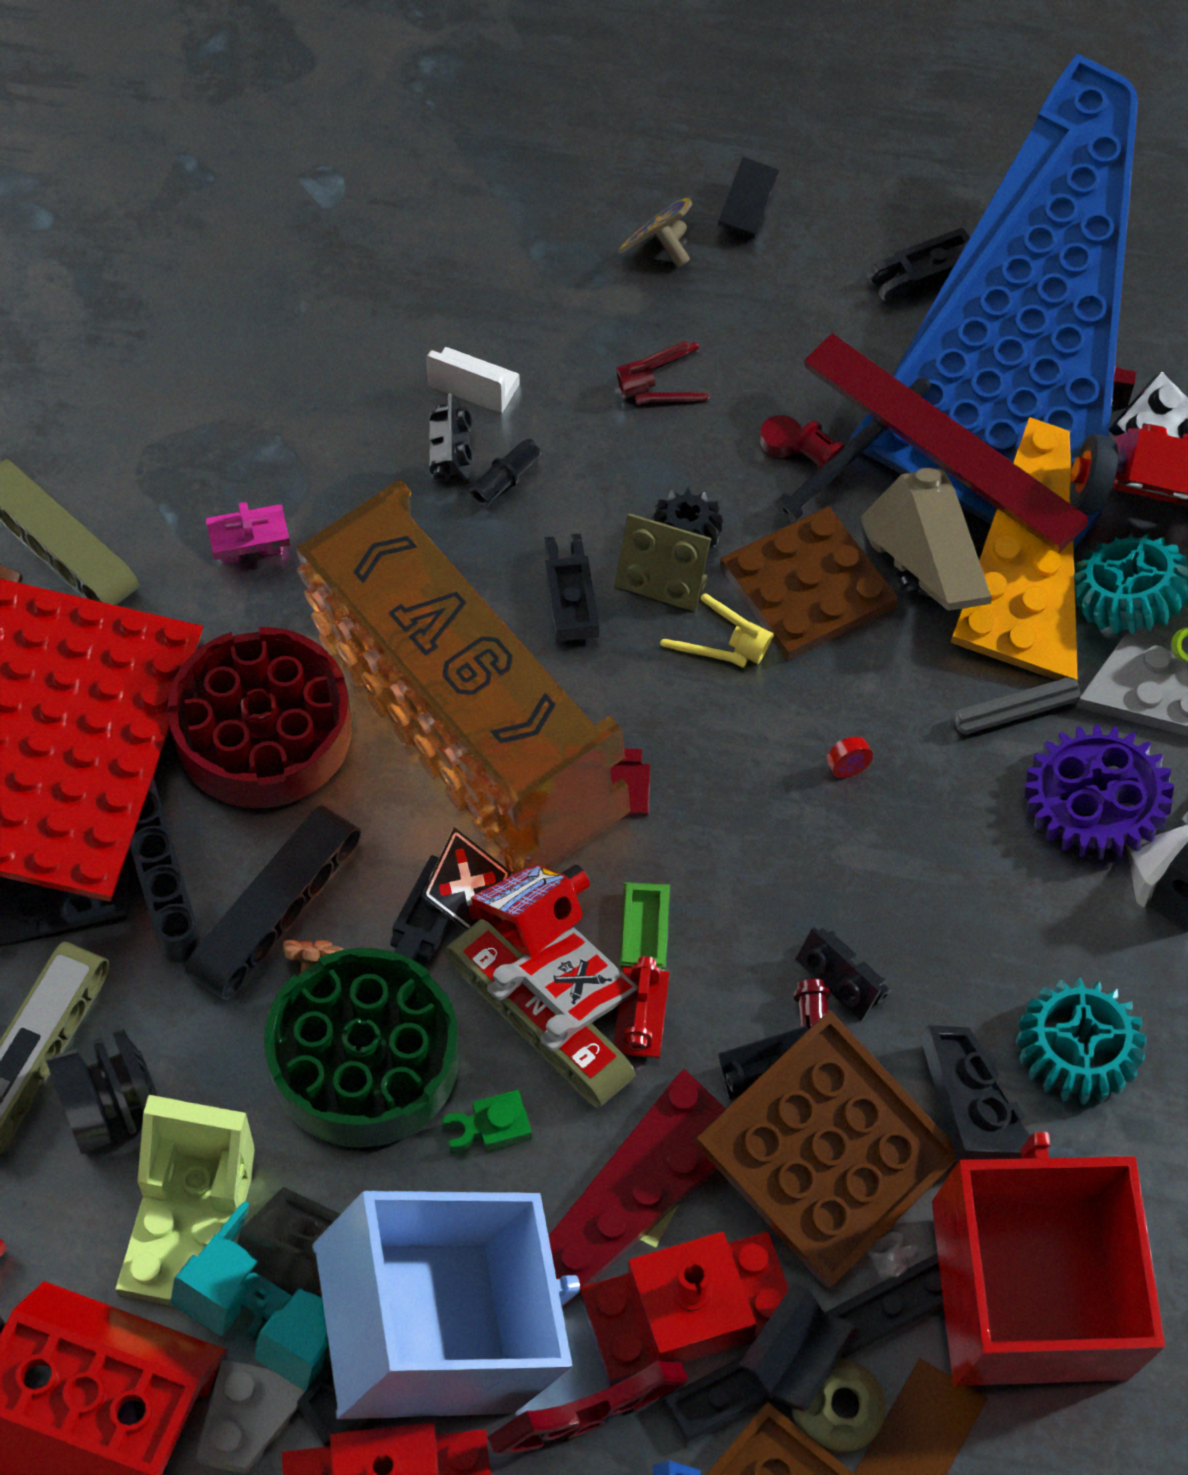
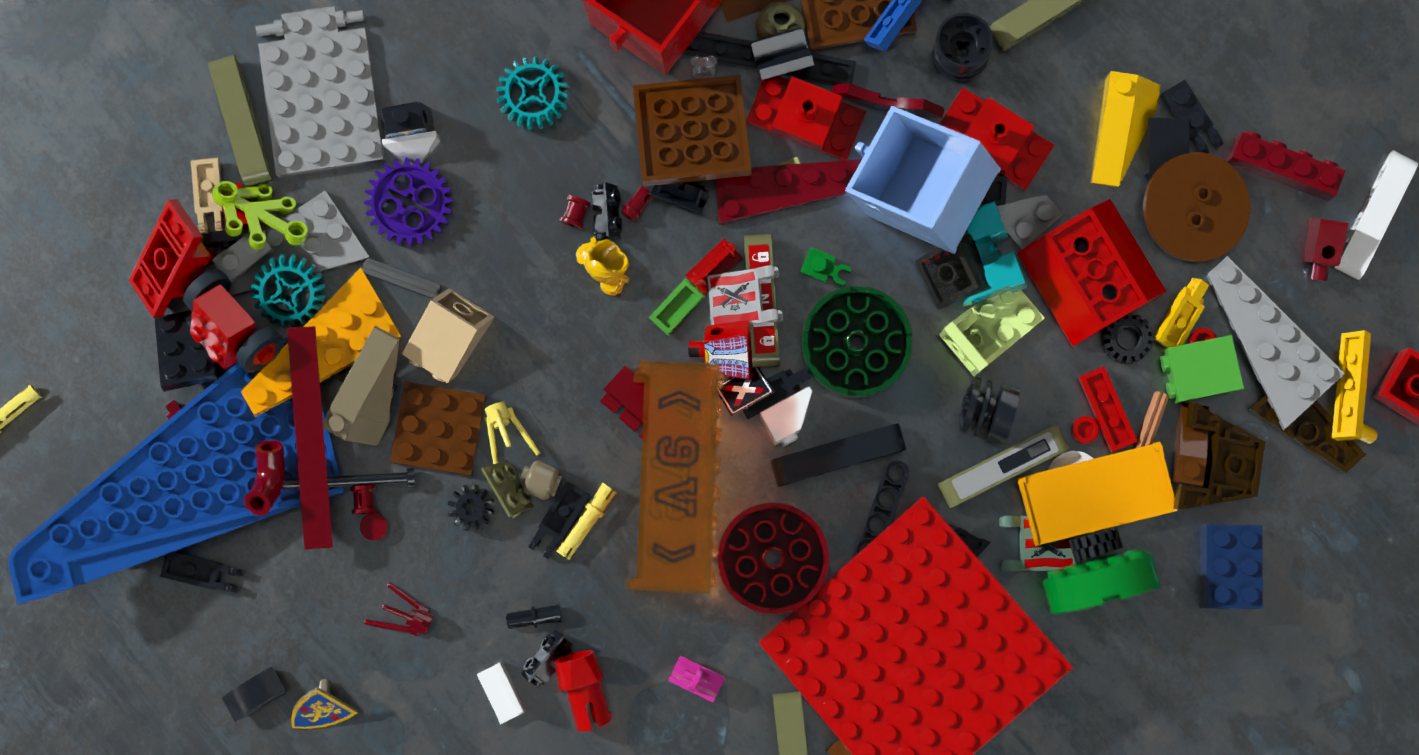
camera: 135 degrees left, 25 degrees up
nougat plant [283,940,343,973] -> none
red tile [826,737,873,778] -> none
black wing [920,1025,1049,1160] -> none
none -> dark red cylinder [244,440,285,516]
none -> tan slope [402,288,495,383]
none -> dark tan head [520,460,562,500]
none -> red piece [555,650,612,732]
none -> light yellow pin [556,483,617,560]
none -> dark red bush [559,195,591,229]
none -> yellow hair [575,236,629,296]
none -> white slope [760,387,812,447]

